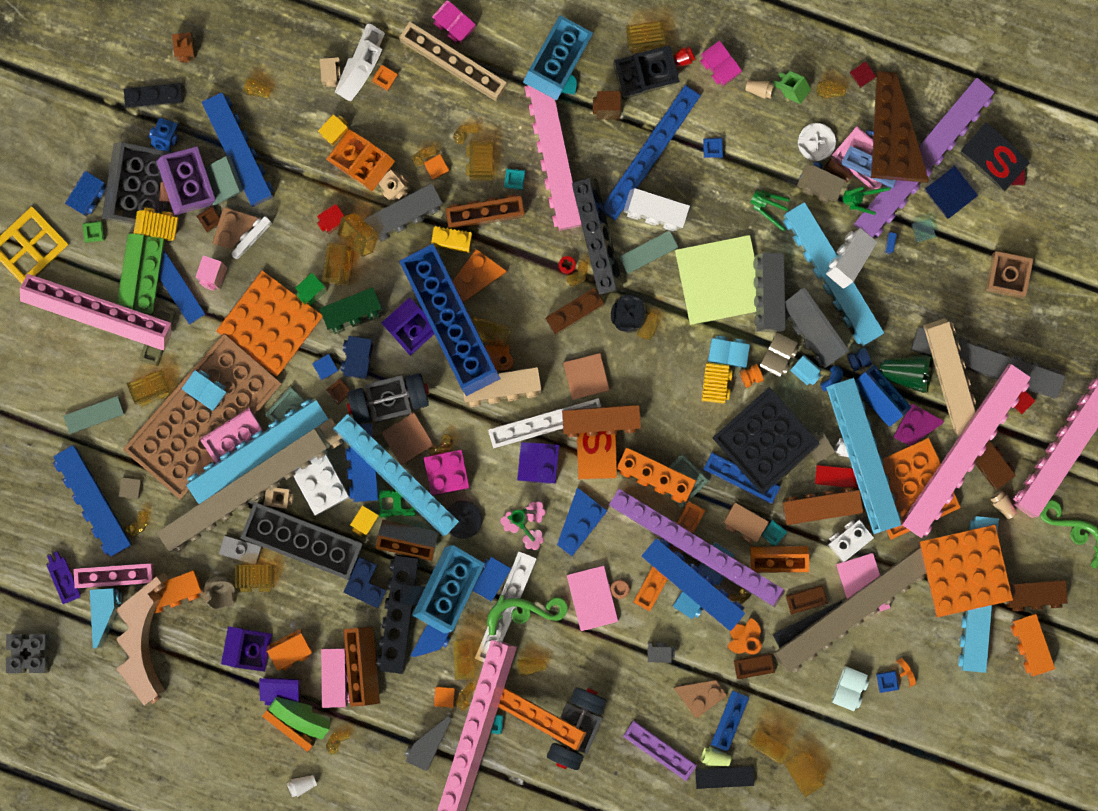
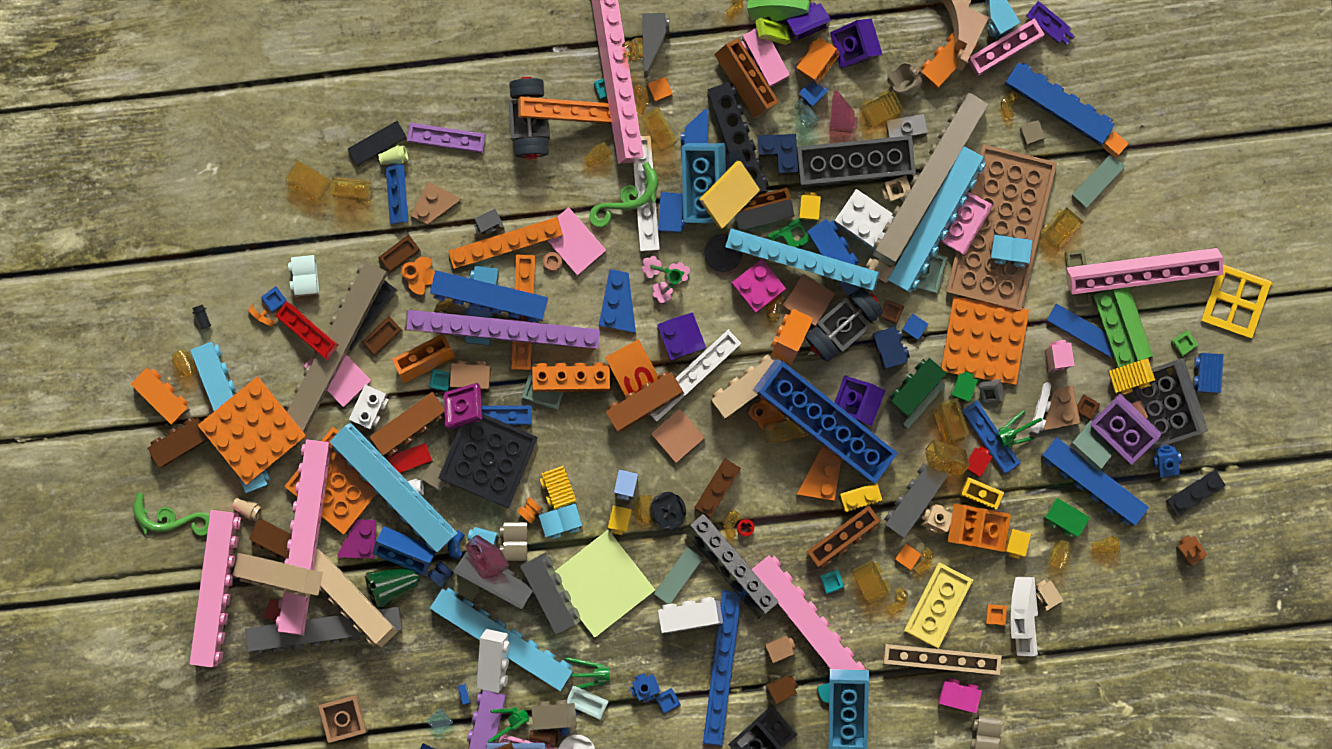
camera: 155 degrees right, 0 degrees up
none -> clear yellow brick [171,348,197,378]
none -> black pin [192,304,212,330]
none -> tan brick [233,553,323,598]
none -> red tile [275,301,339,360]
none -> magenta tile [444,383,482,430]
none -> orange plate [448,217,564,269]
none -> clear pink slope [465,535,509,578]
none -> light aqua tile [567,685,608,720]
none -> yellow brick [608,505,632,535]
none -> light blue brick [614,470,638,501]
none -> clear yellow tile [622,38,644,62]
none -> blue brick [630,673,661,702]
none -> yellow tile [699,161,760,229]
none -> lime tile [755,18,791,45]
none -> medium nougat brick [764,635,796,663]
none -> orange brick [771,309,813,365]
none -> clear light blue plate [795,98,819,129]
none -> blue panel [798,82,829,109]
none -> clear pink slope [829,90,858,133]
none -> sand green tile [902,381,945,429]
none -> light yellow tile [904,562,973,649]
none -> yellow brick [960,477,1004,510]
none -> blue tile [961,401,1021,474]
none -> dark grey slope [979,378,1005,403]
none -> green plant [996,410,1042,448]
none -> green brick [1043,498,1090,539]
none -> clear yellow brick [1049,539,1073,569]
none -> orange tile [1102,131,1129,158]

